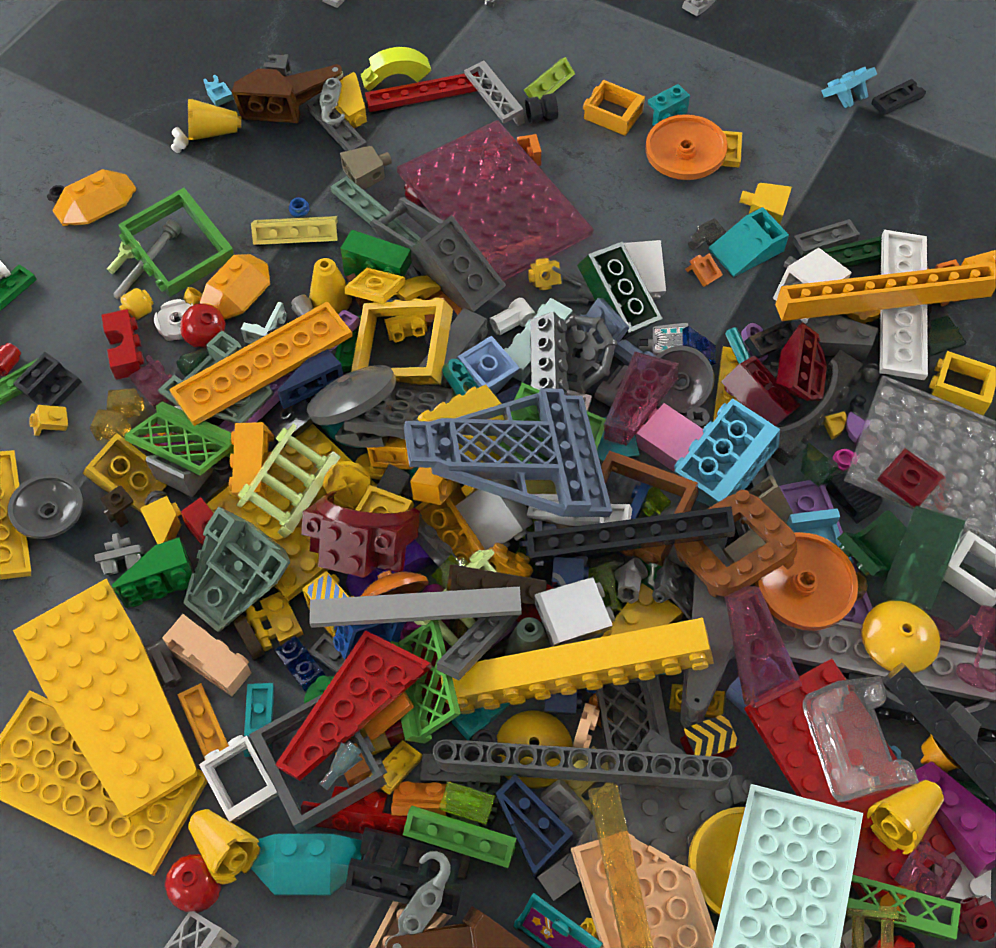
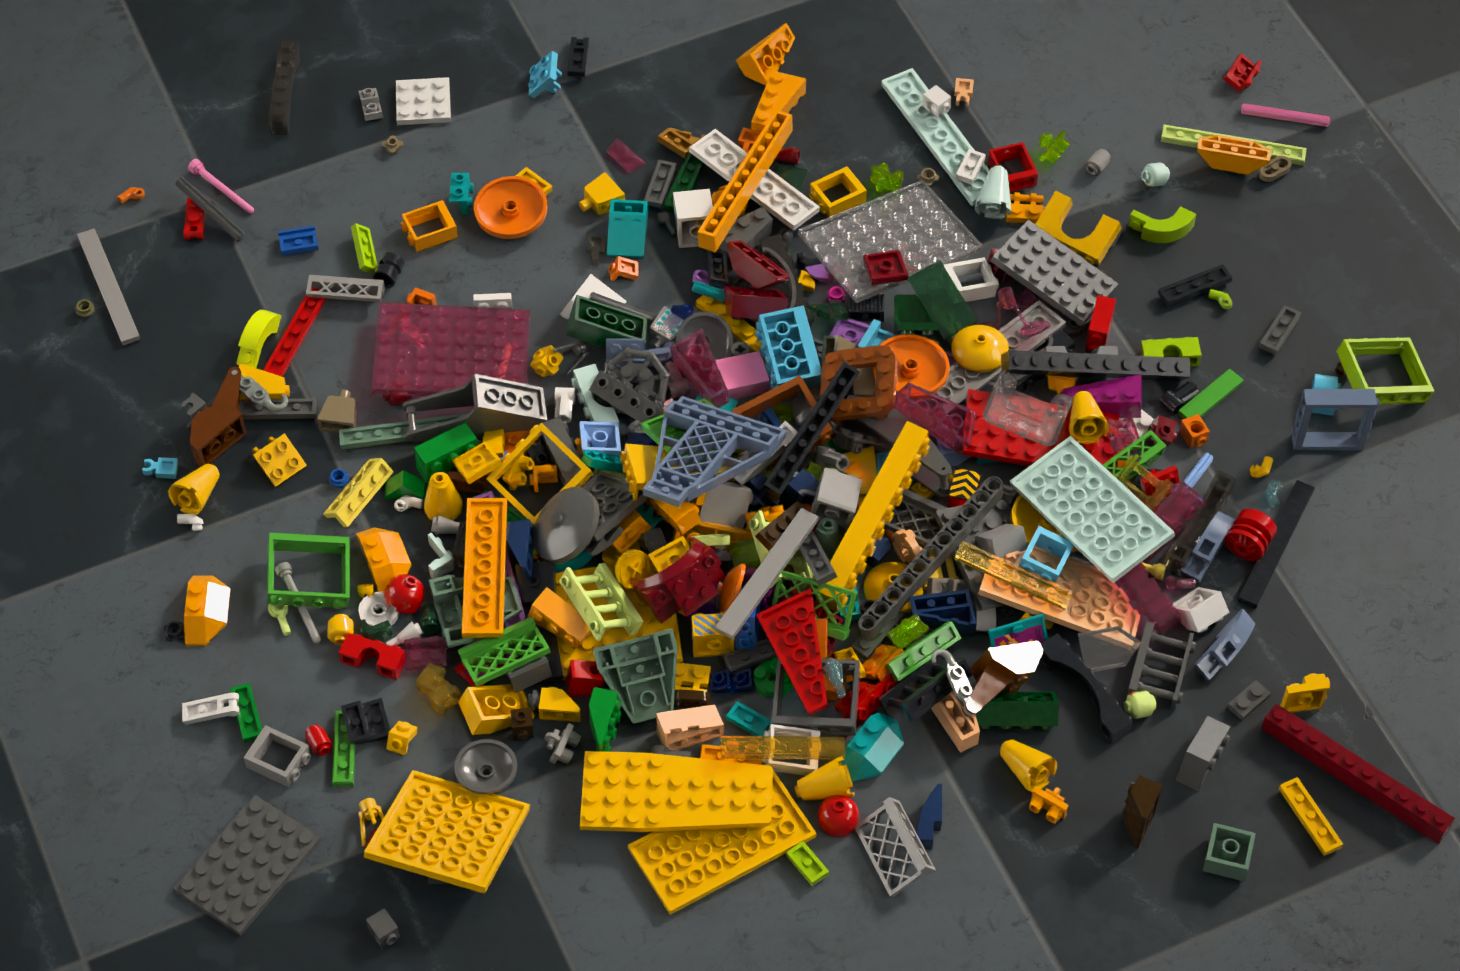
camera: 55 degrees left, 5 degrees down
none -> yellow plate [252,433,307,487]
none -> blue plate [278,226,319,256]
none -> clear green bracket [360,619,393,642]
none -> dark tan plate [382,136,404,154]
none -> green slope [384,470,425,500]
none -> white cone [386,621,423,646]
none -> white arm [394,495,424,512]
none -> white plate [396,77,451,125]
none -> white plate [473,293,512,312]
none -> light orange bracket [530,464,558,492]
none -> dark grey axle [589,292,657,325]
none -> clear pink slope [606,138,645,173]
none -> pearl gold wing [657,127,704,158]
none -> yellowish green plate [690,534,730,549]
none -> clear yellow plate [720,736,846,759]
none -> dark red cone [774,147,800,165]
none -> lime plate [786,841,829,886]
none -> light grey slope [974,523,1028,560]
none -> medium azure window [1017,526,1074,587]

